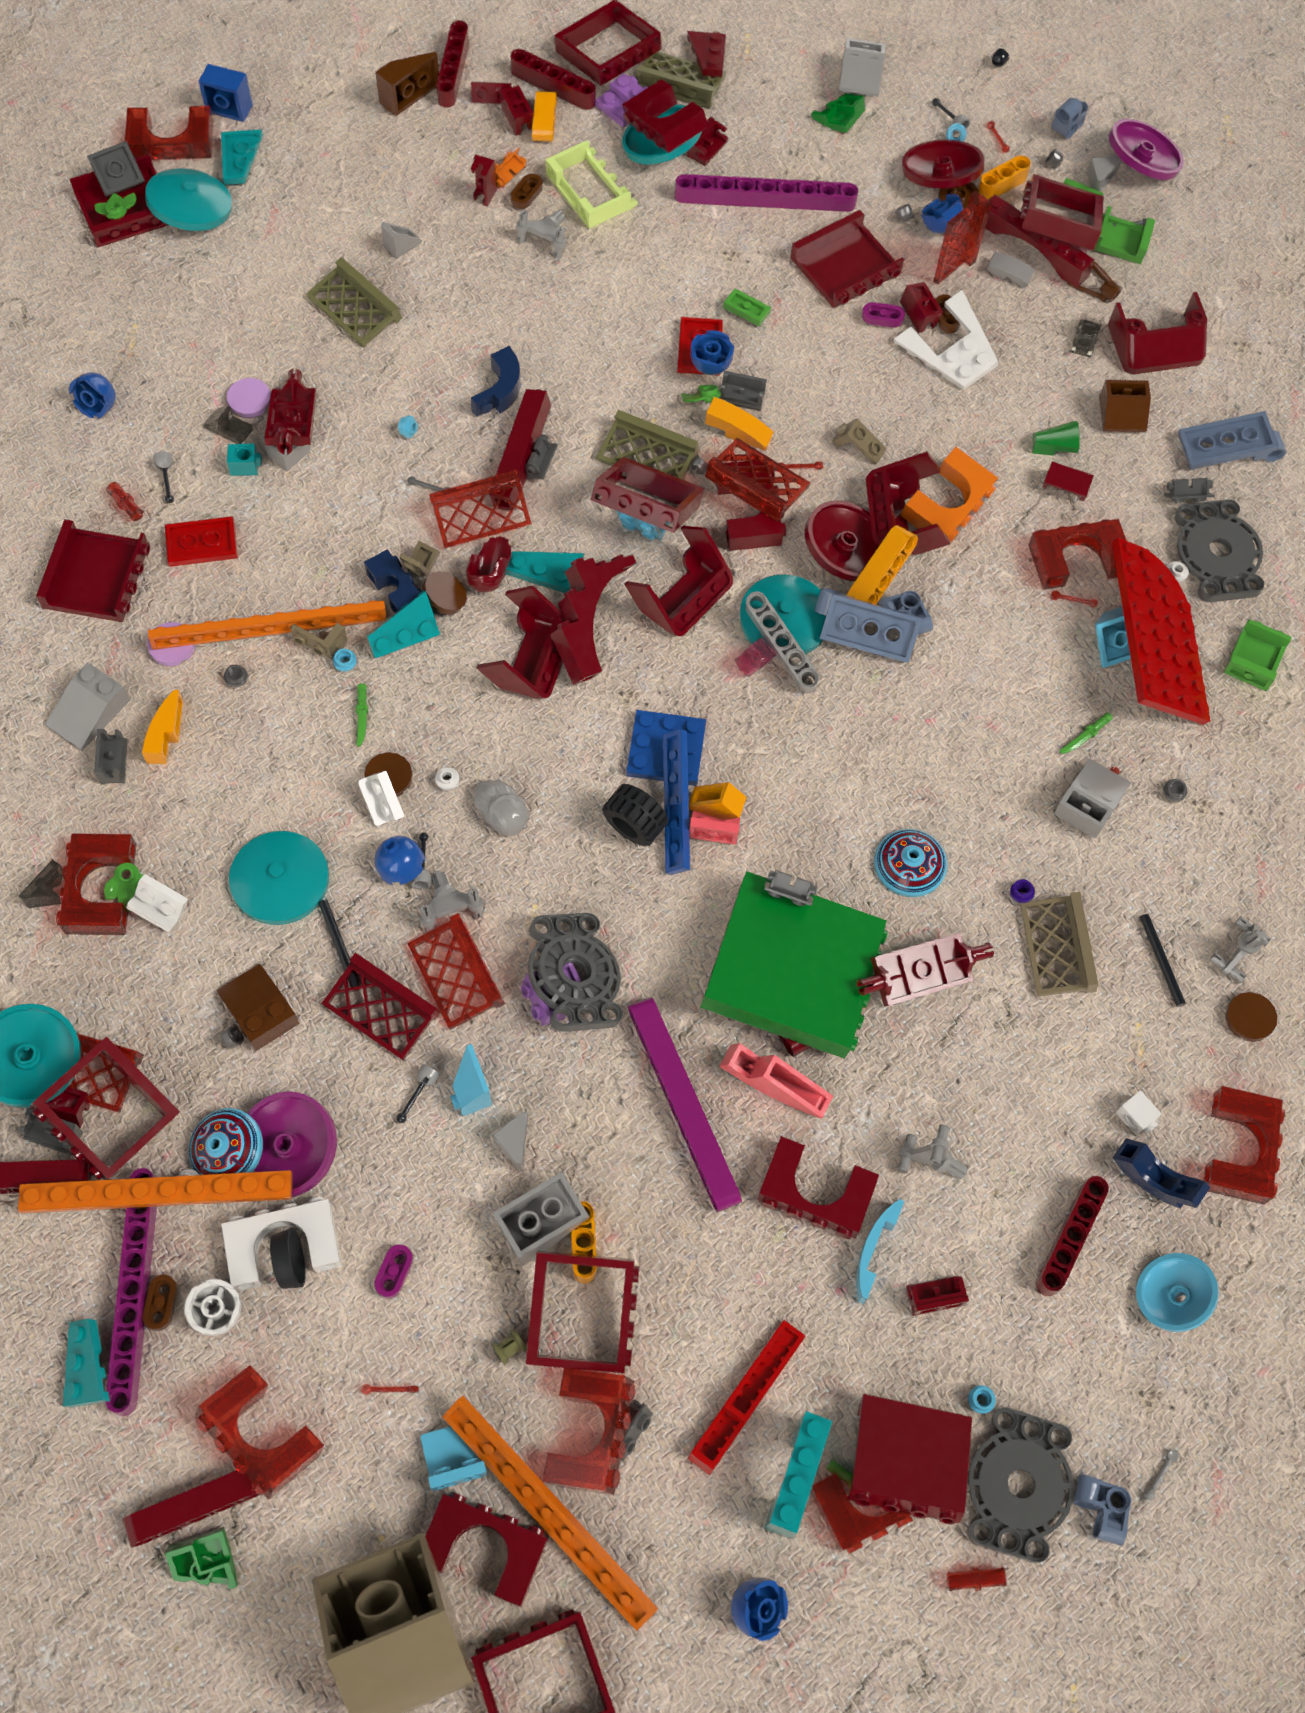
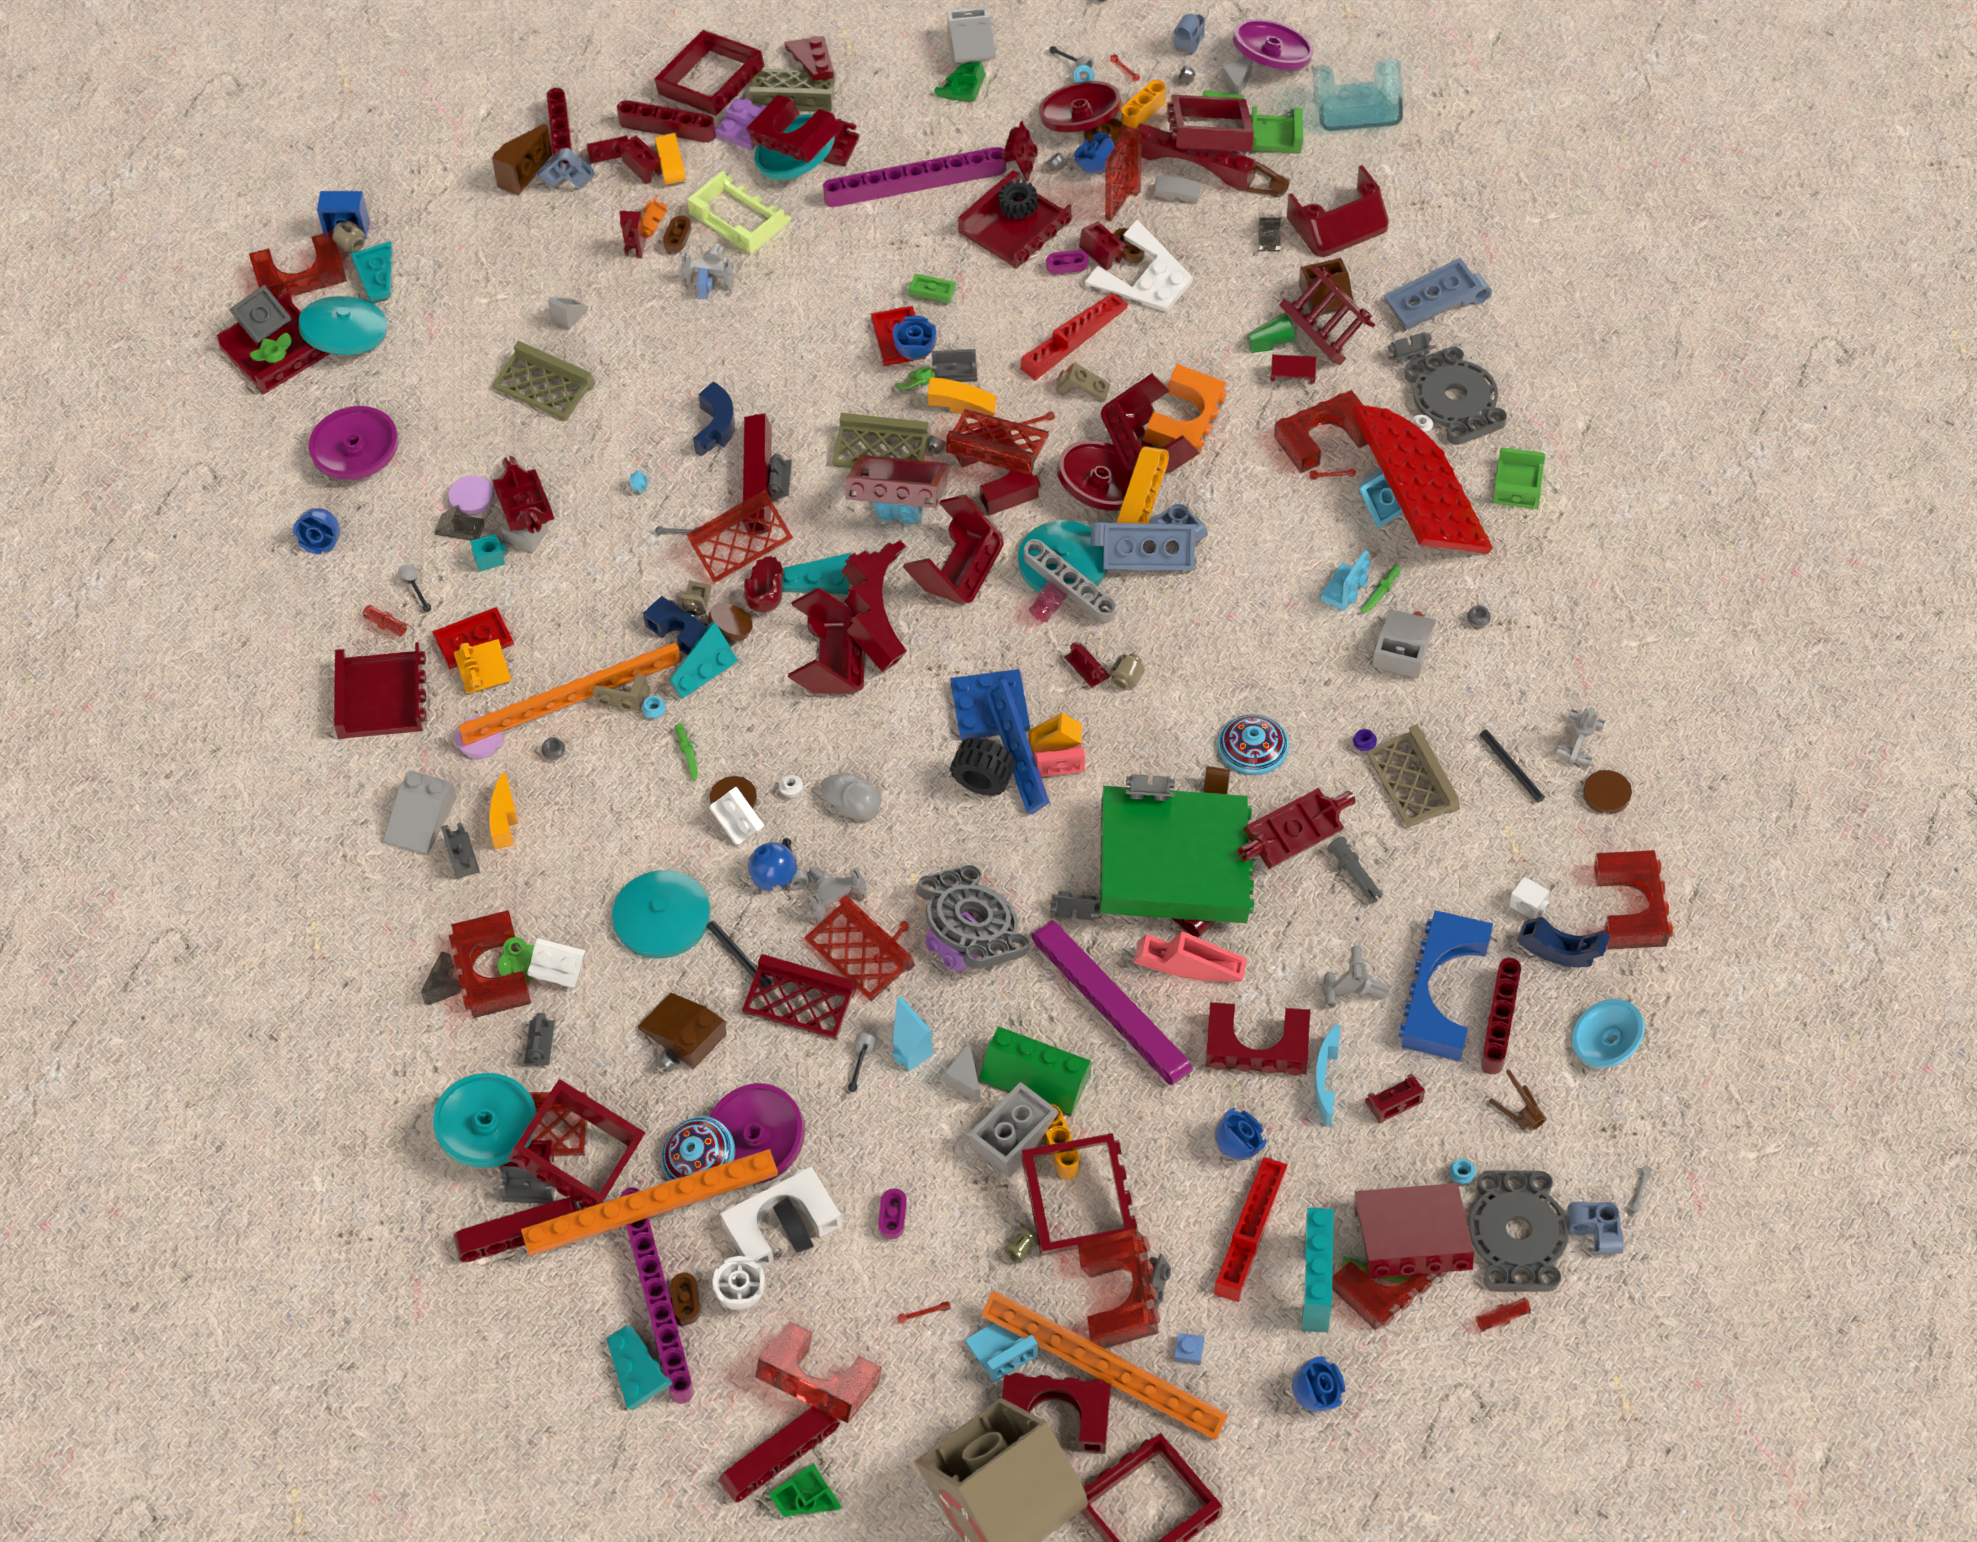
camera: 10 degrees left, 10 degrees down
none -> magenta dish [308,406,399,480]
none -> dark tan head [333,221,365,253]
none -> light orange hinge [454,639,512,694]
none -> dark grey hinge [524,1013,555,1065]
none -> sand blue piece [537,148,595,188]
none -> medium blue plate [697,268,713,299]
none -> clear red hinge [873,921,910,963]
none -> green slope [978,1026,1091,1116]
none -> black tyre [999,180,1038,220]
none -> dark red hinge [1002,121,1038,181]
none -> red slope [1020,293,1128,381]
none -> dark grey hinge [1050,891,1100,921]
none -> dark red hinge [1064,642,1111,688]
none -> dark tan head [1110,653,1145,689]
none -> medium blue plate [1174,1333,1204,1365]
none -> reddish brown slope [1203,766,1230,794]
none -> blue cylinder [1214,1108,1266,1160]
none -> dark red fence [1279,265,1376,364]
none -> clear light blue windscreen [1312,59,1403,131]
none -> medium azure bracket [1321,550,1371,611]
none -> dark grey pin [1327,836,1383,904]
none -> blue arch [1398,910,1493,1061]
none -> reddish brown plant [1489,1069,1547,1131]

